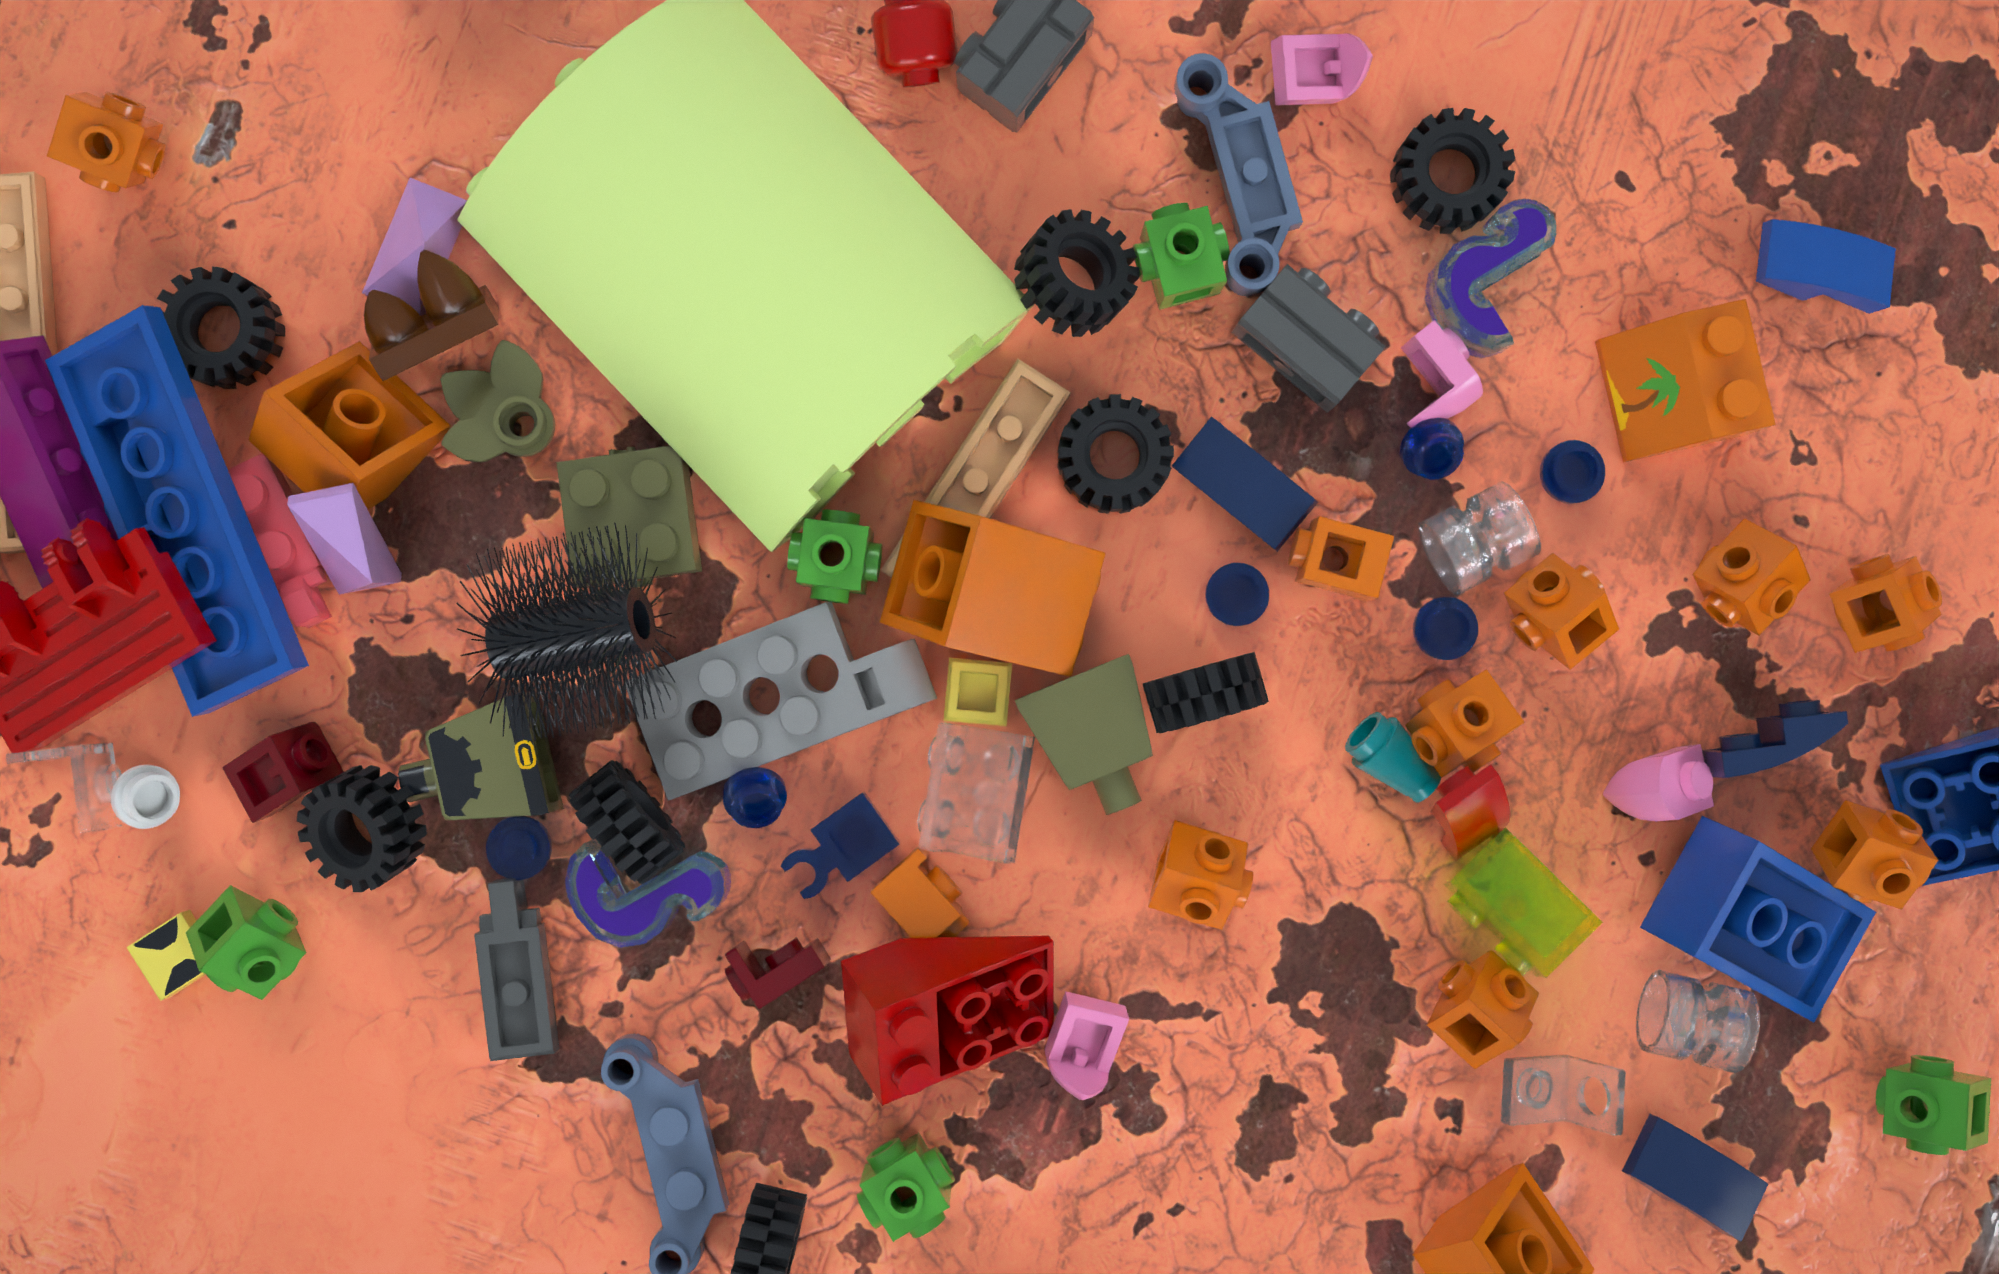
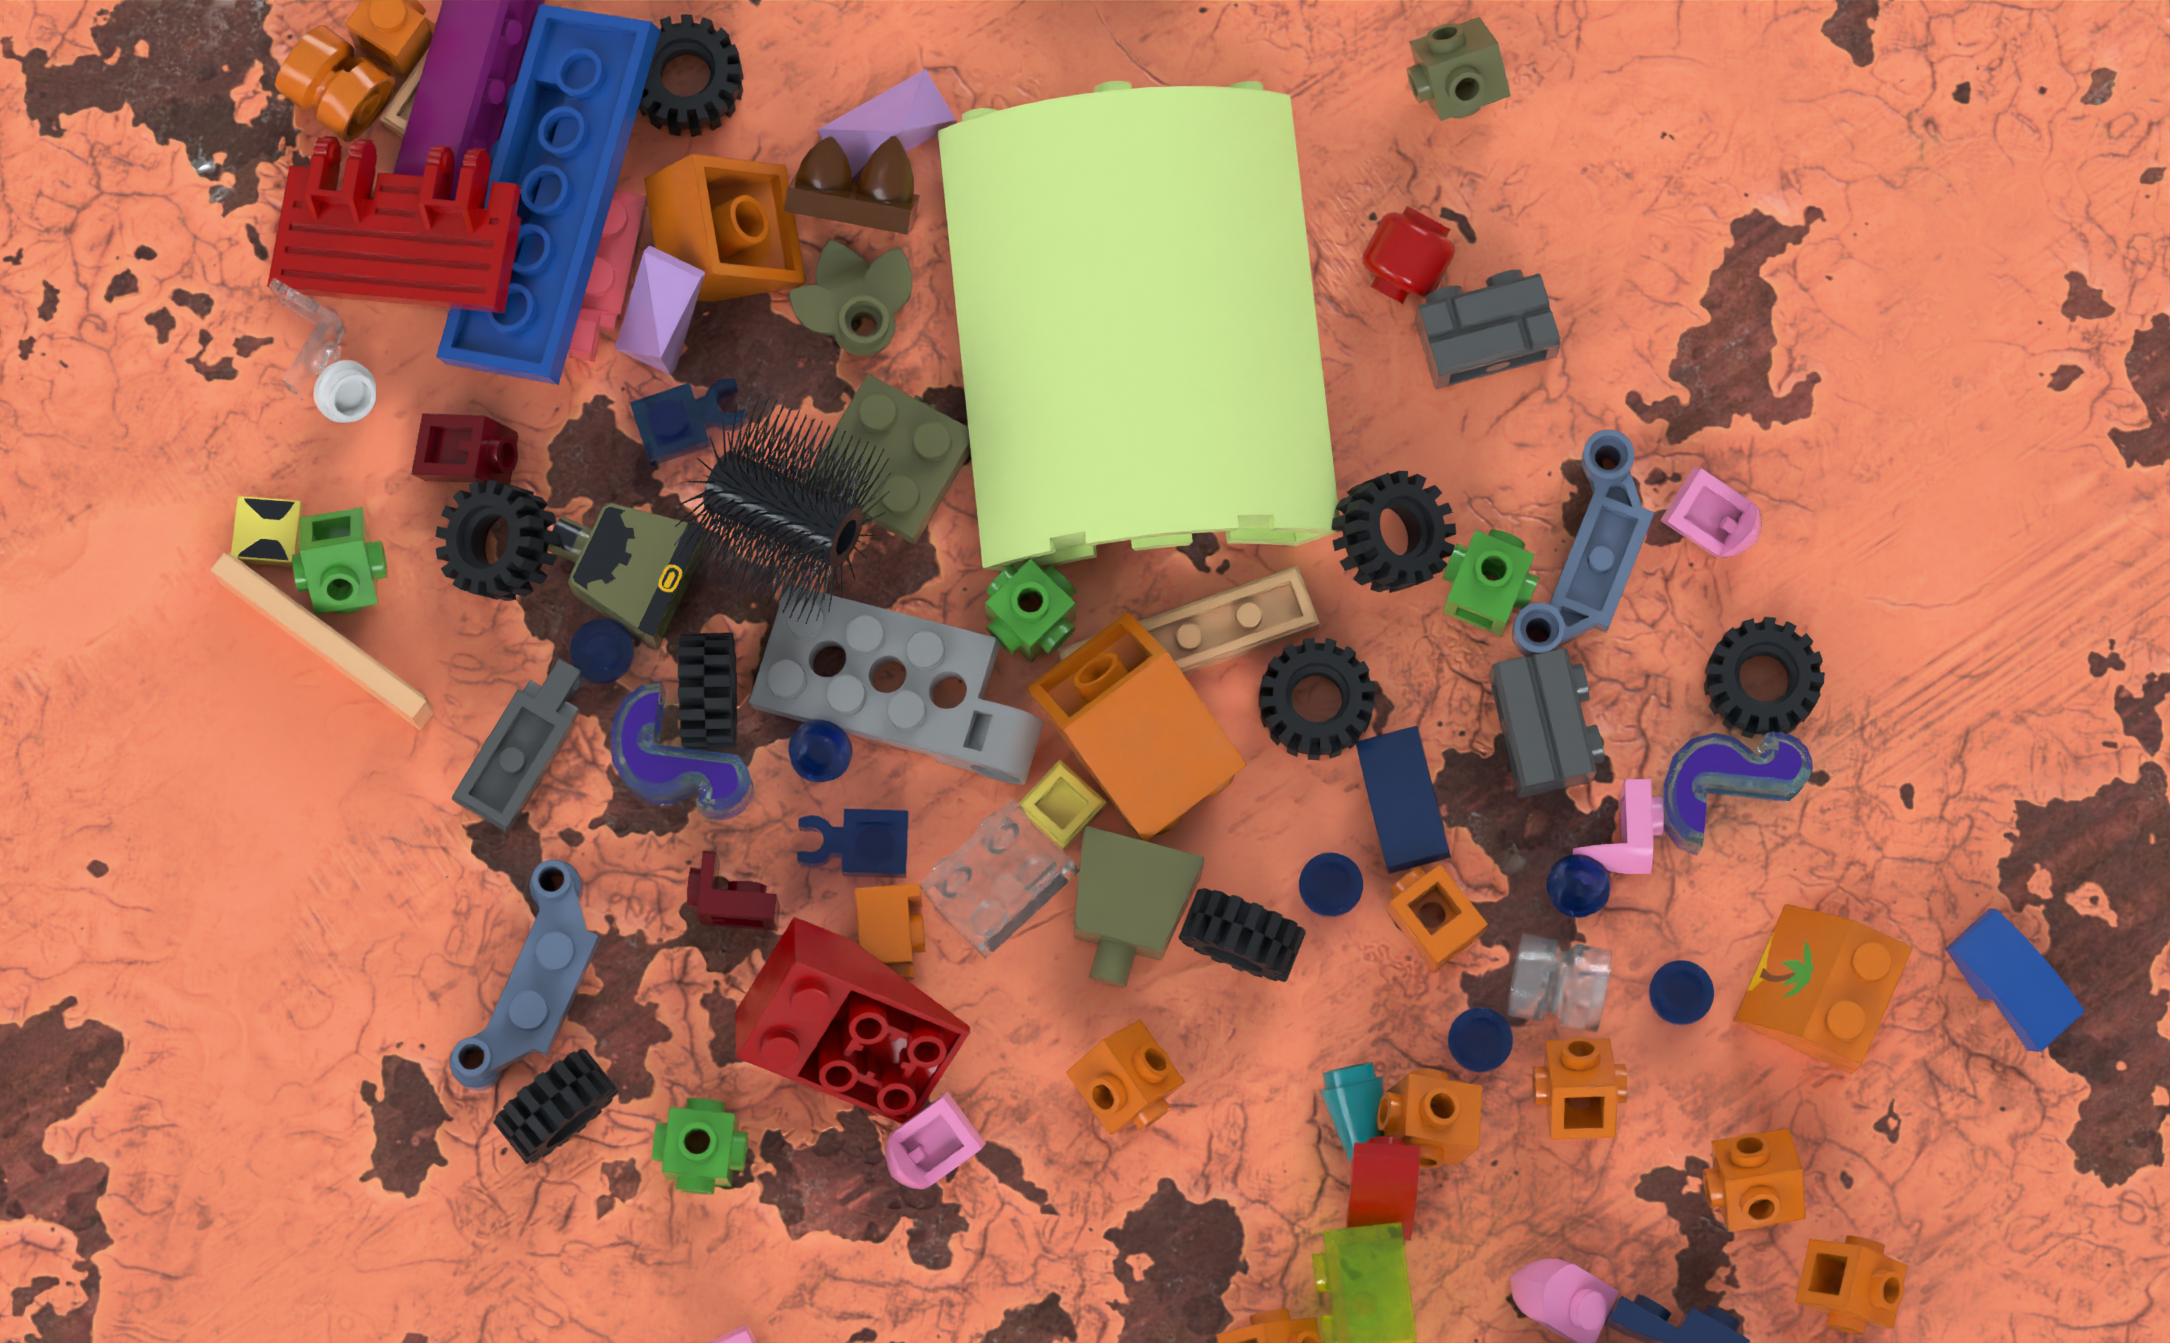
camera: 40 degrees right, 10 degrees down
none -> light nougat tile [210,553,434,731]
none -> clear blue plate [629,378,749,466]

